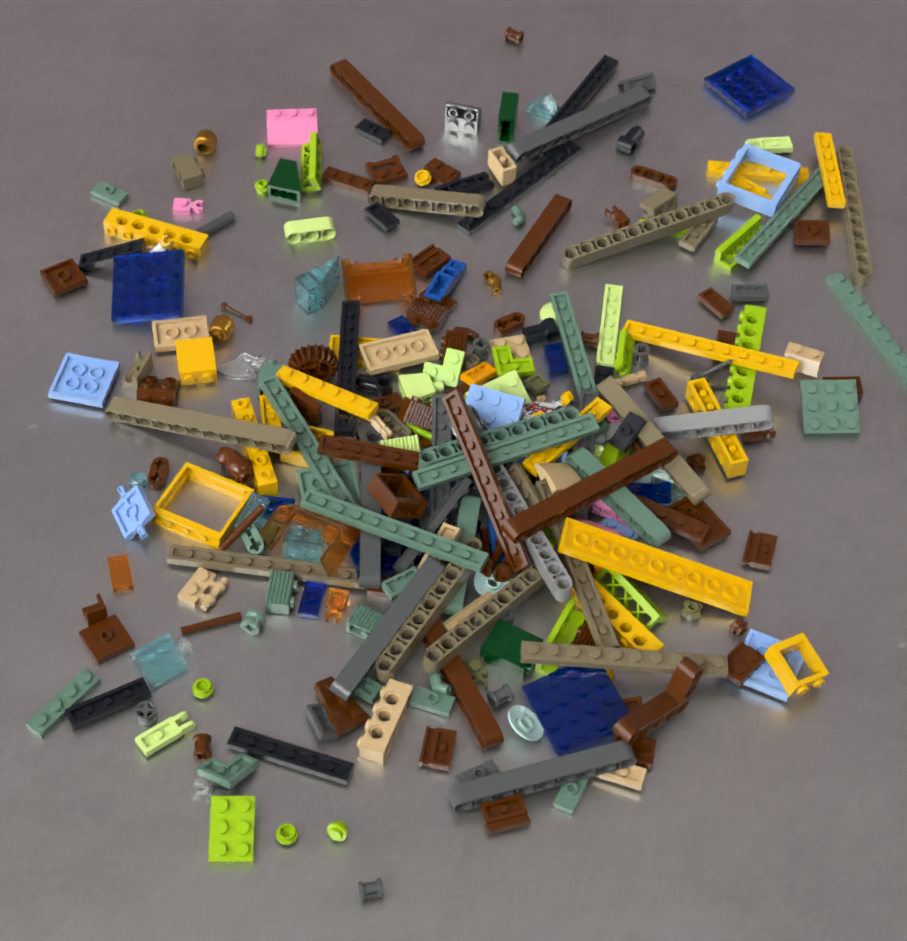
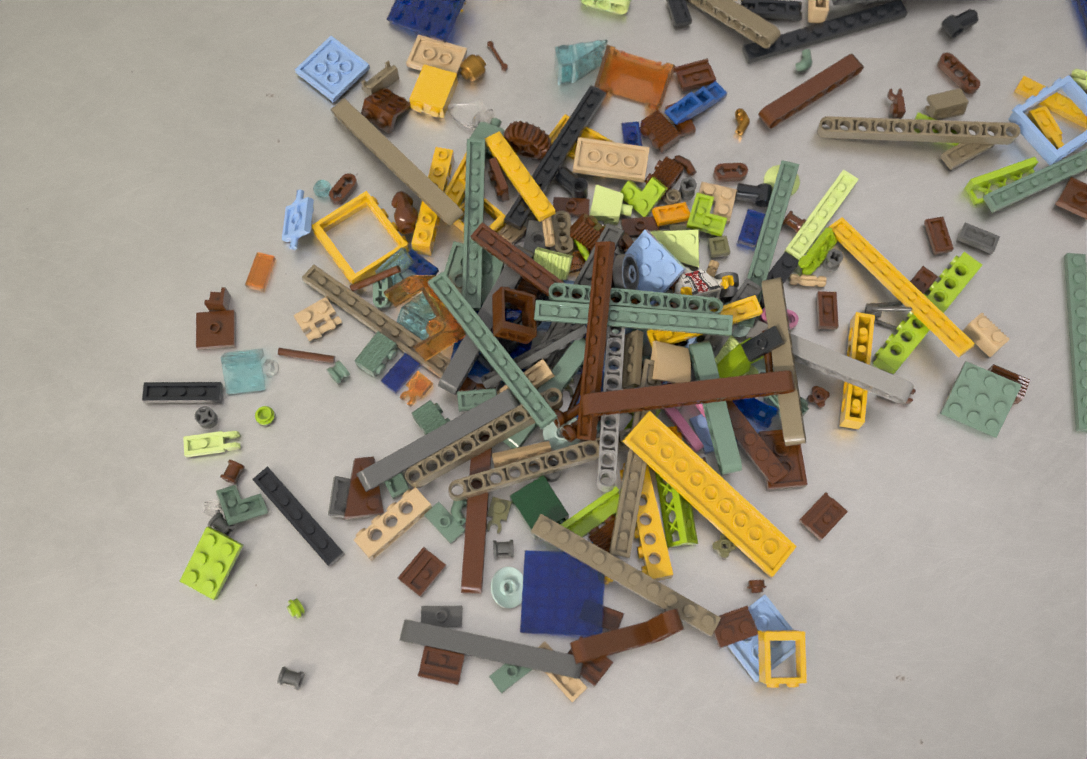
camera: 30 degrees right, 20 degrees up
sand green plate [26,668,101,739] -> none
lime plate [276,823,298,845] -> none

